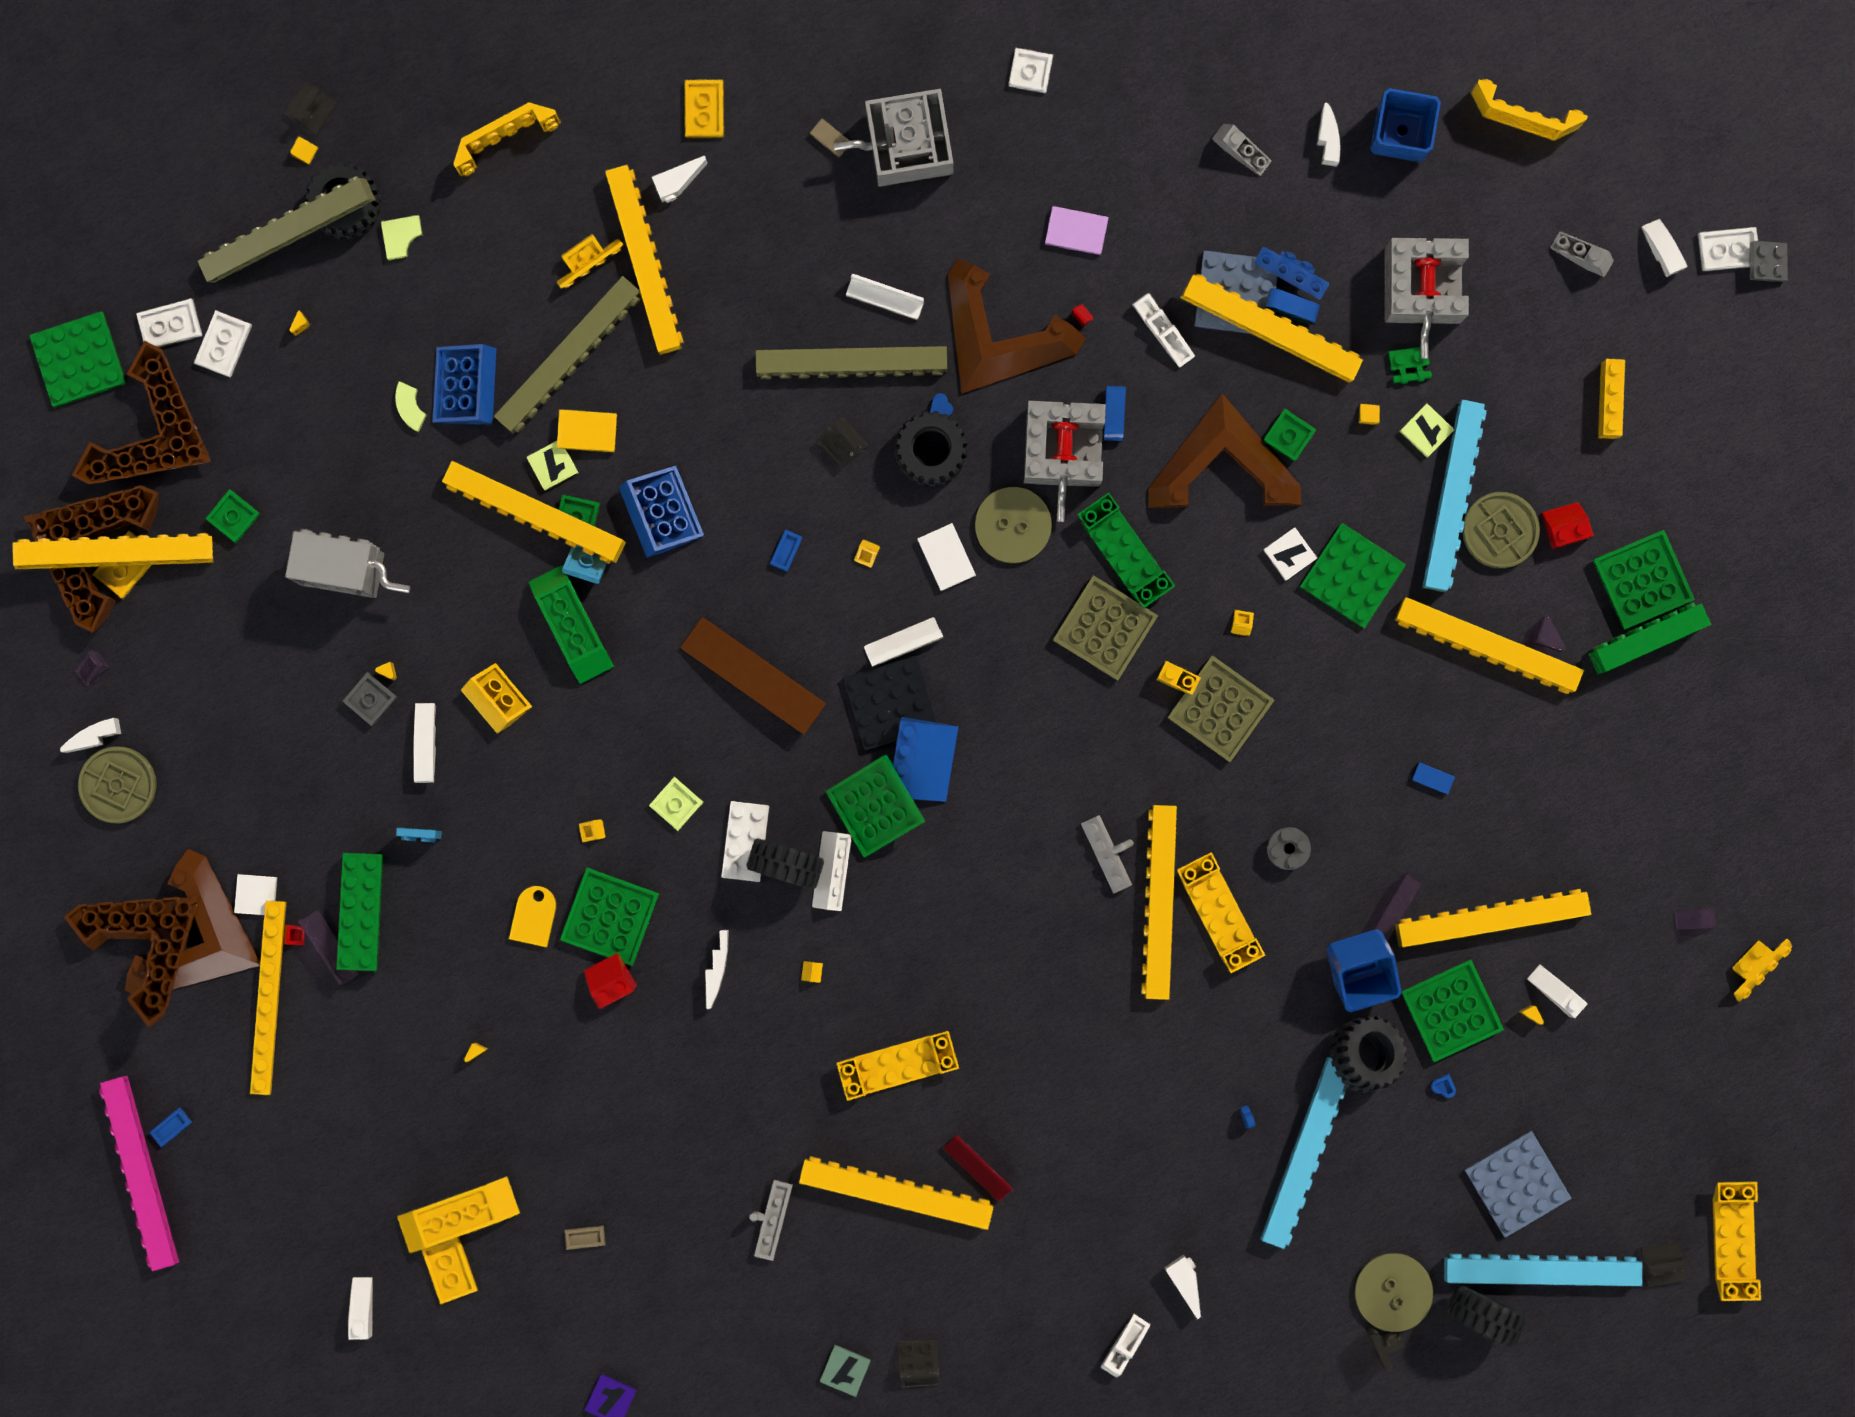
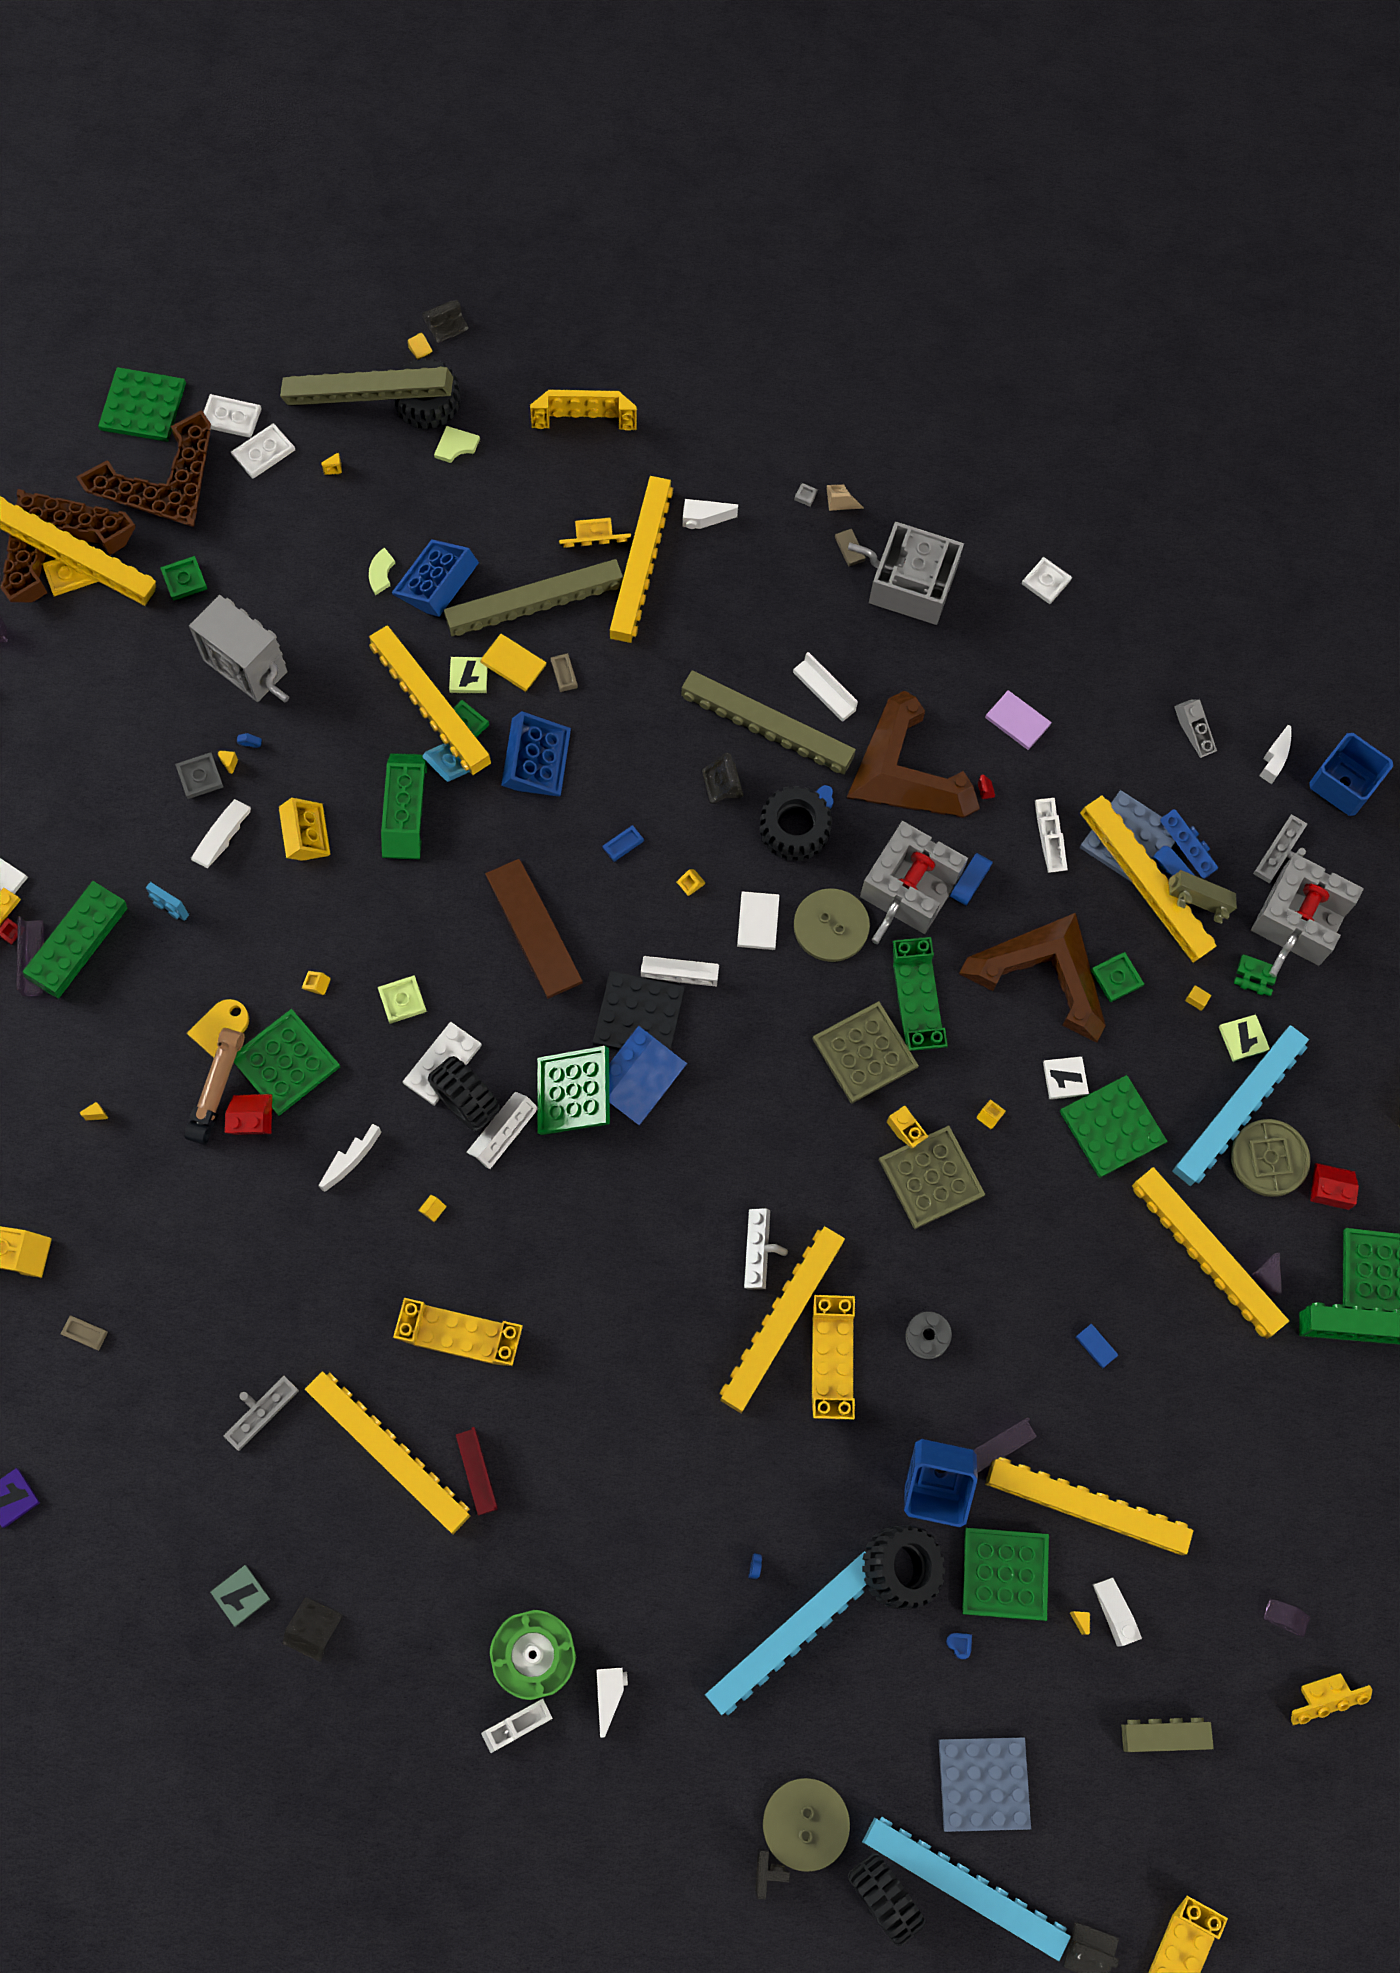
camera: 25 degrees right, 15 degrees down
yellow tile [685,80,724,138] -> none
none -> medium nougat piece [184,1028,245,1145]
none -> blue tile [237,733,262,748]
none -> bright green piece [490,1610,576,1700]
none -> dark tan tile [551,653,578,692]
none -> light grey tile [794,483,818,506]
none -> tan slope [827,484,864,511]
none -> olive brick [1121,1718,1214,1752]
none -> olive brick [1168,870,1237,924]
none -> light grey plate [1253,814,1307,883]

